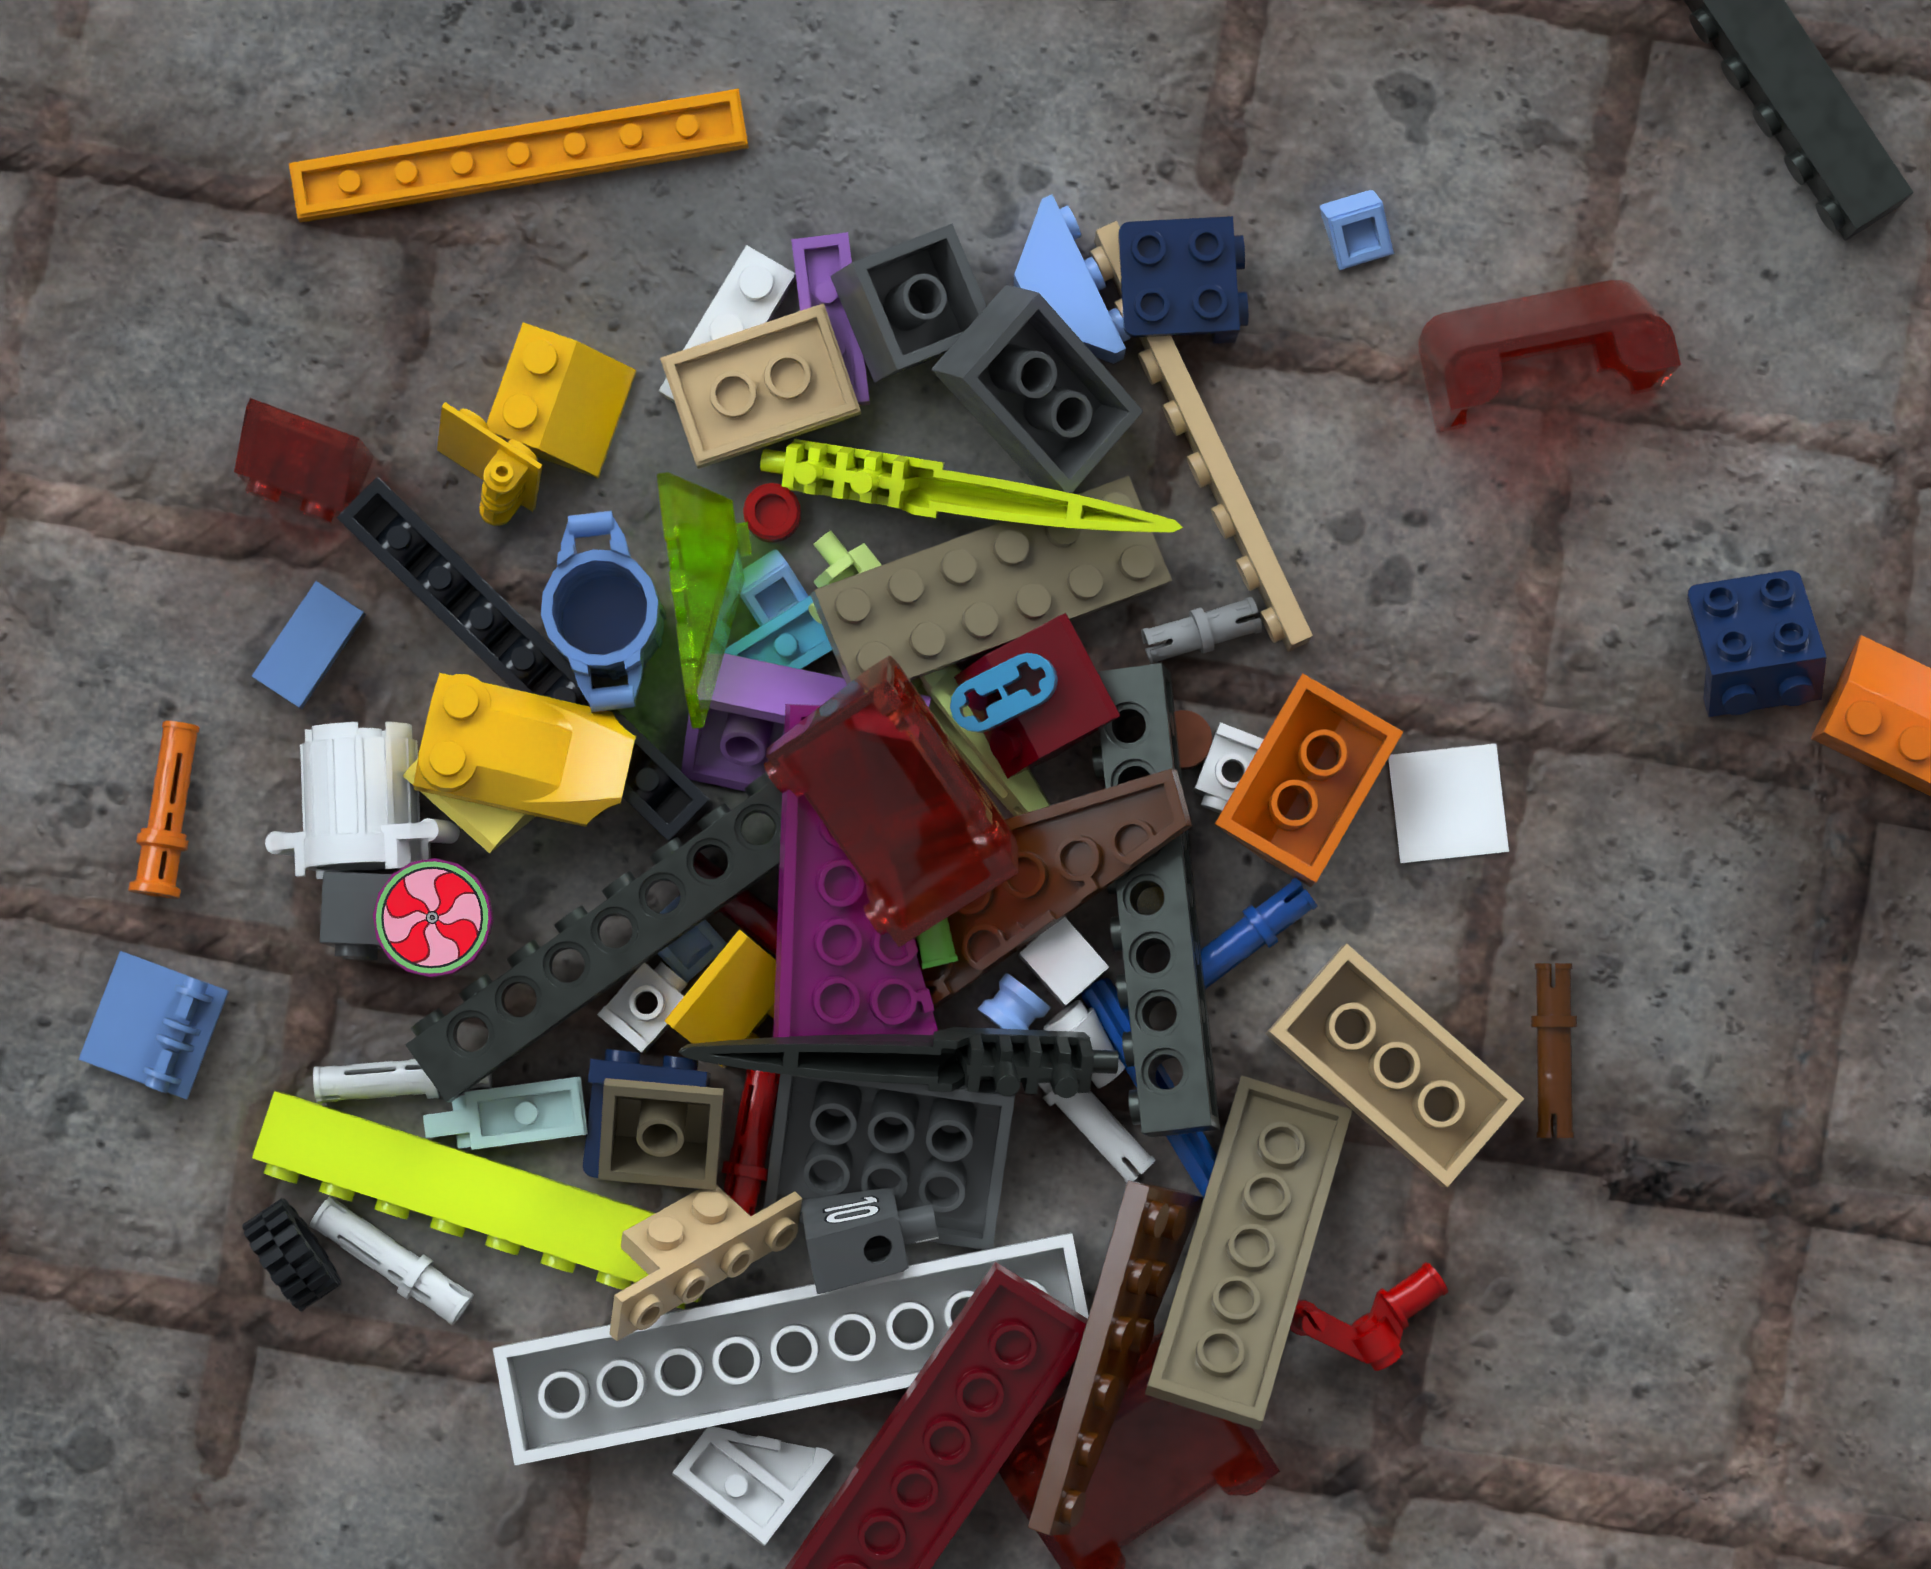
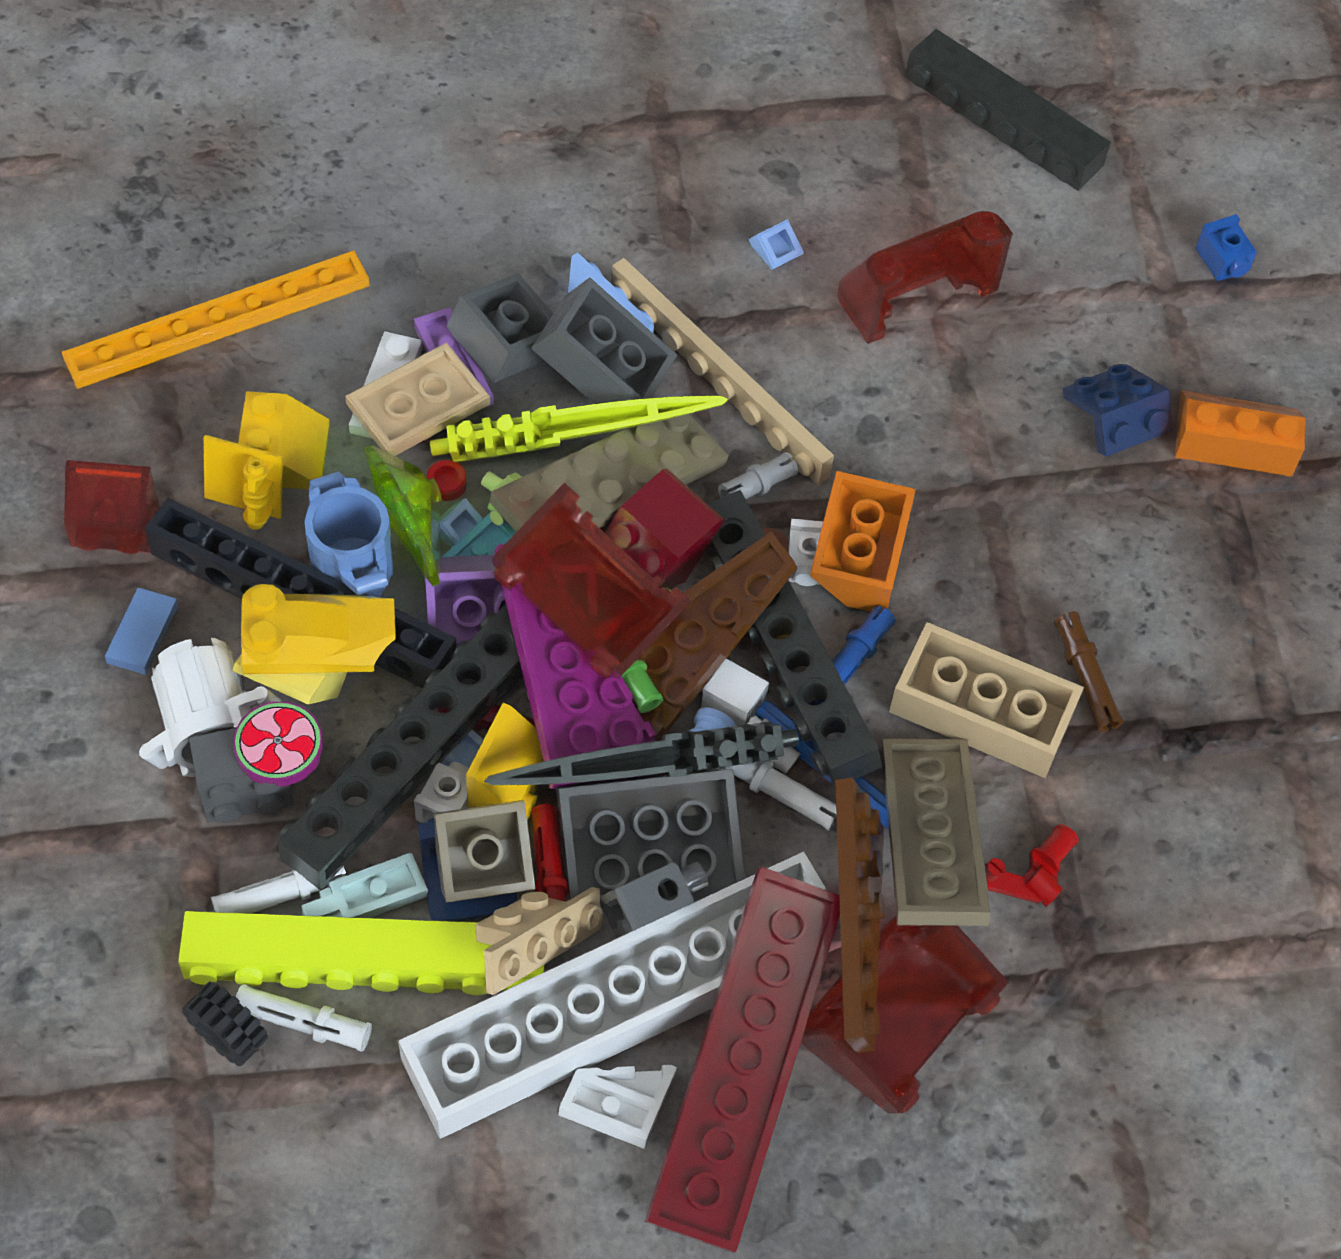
camera: 20 degrees left, 25 degrees down
medium blue hinge [79,951,229,1100] -> none
orange pin [128,721,200,899] -> none
dark azure beam [950,653,1058,733] -> none
dark blue bracket [1118,216,1249,344] -> none
white sticker [1388,744,1509,863] -> none

